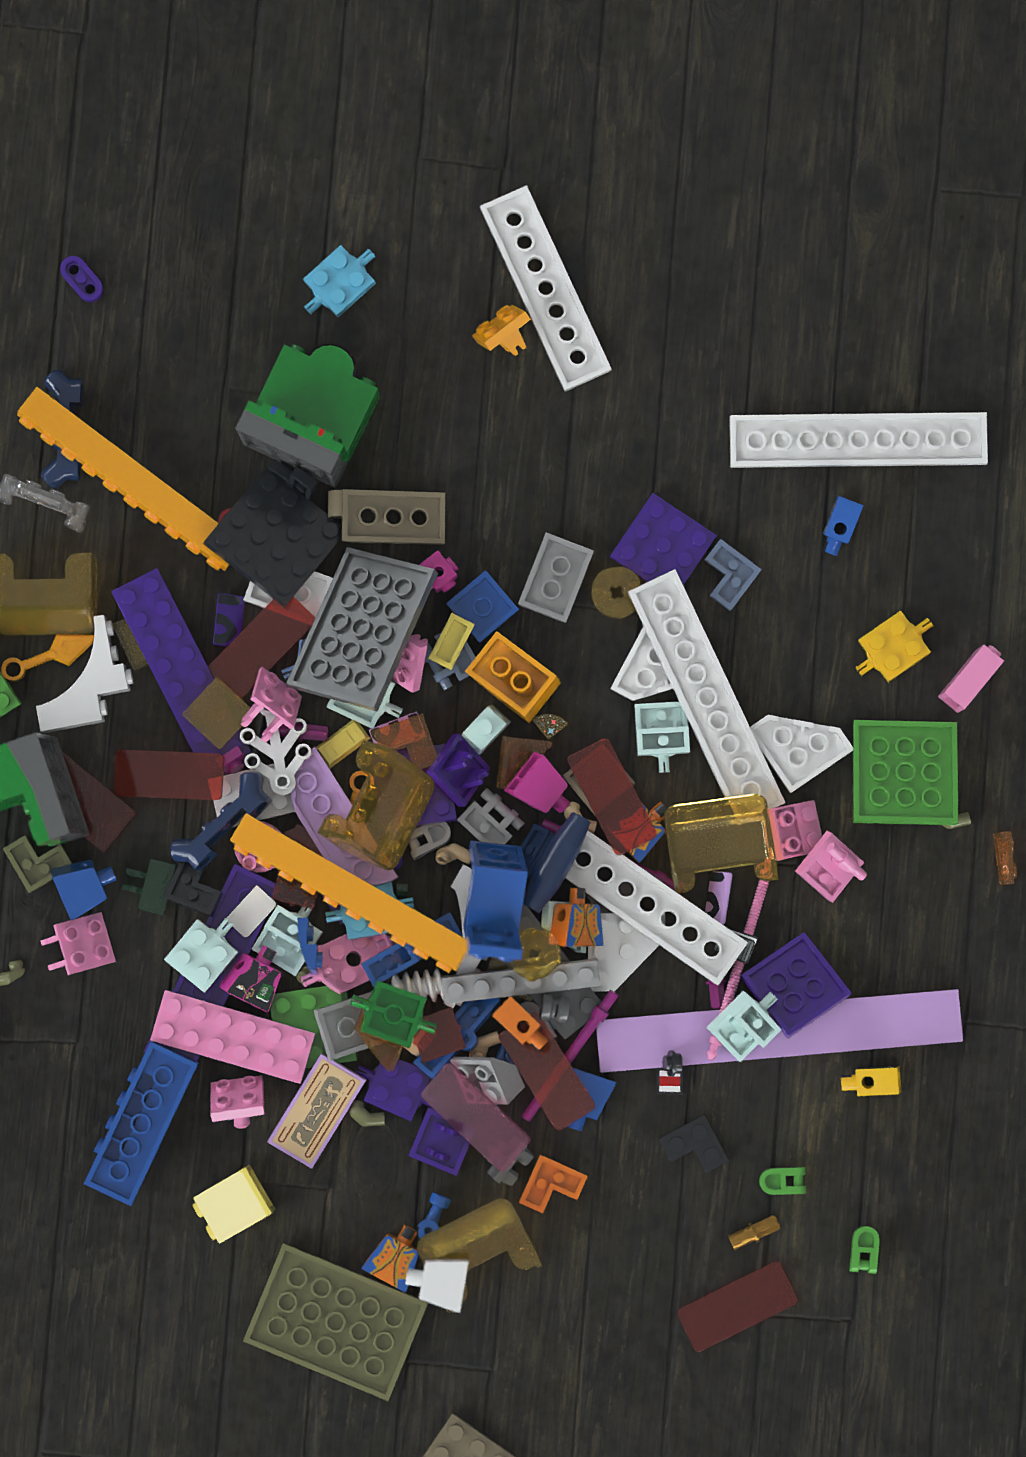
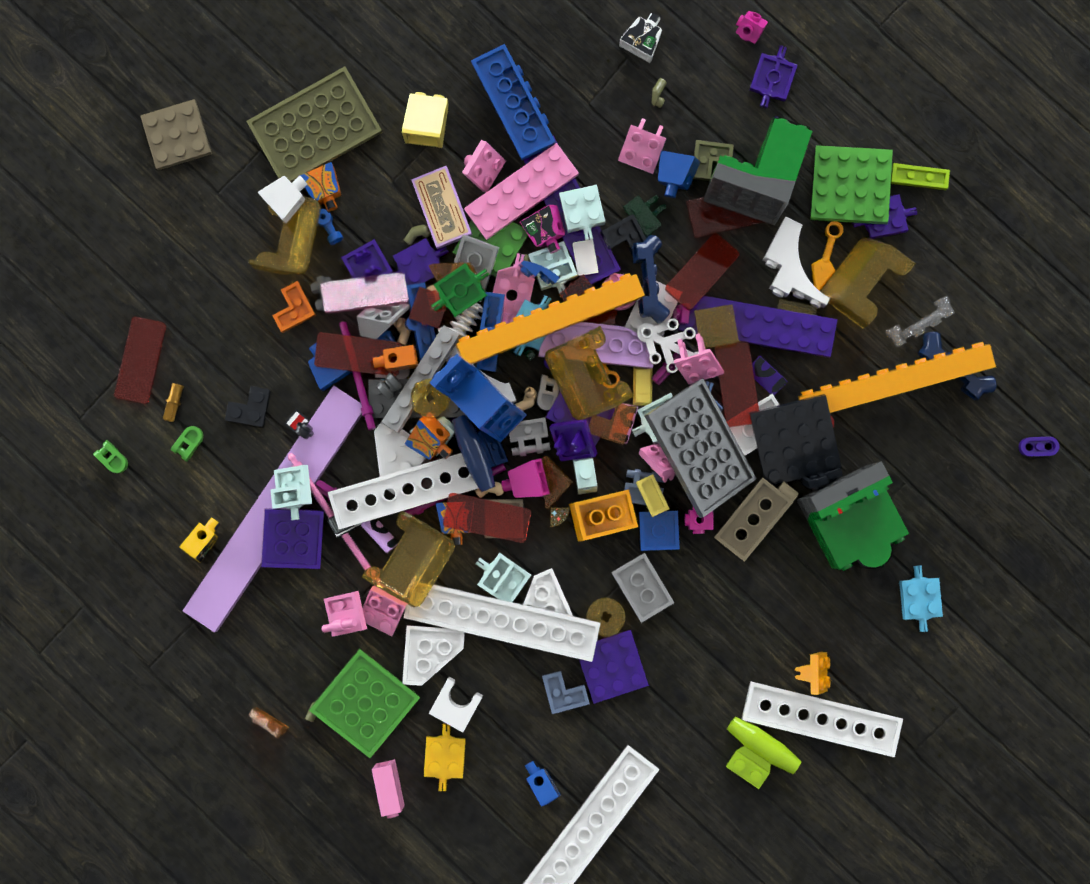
camera: 130 degrees right, 0 degrees up
none -> white piece [429,677,483,732]
none -> lime plate [726,717,801,789]

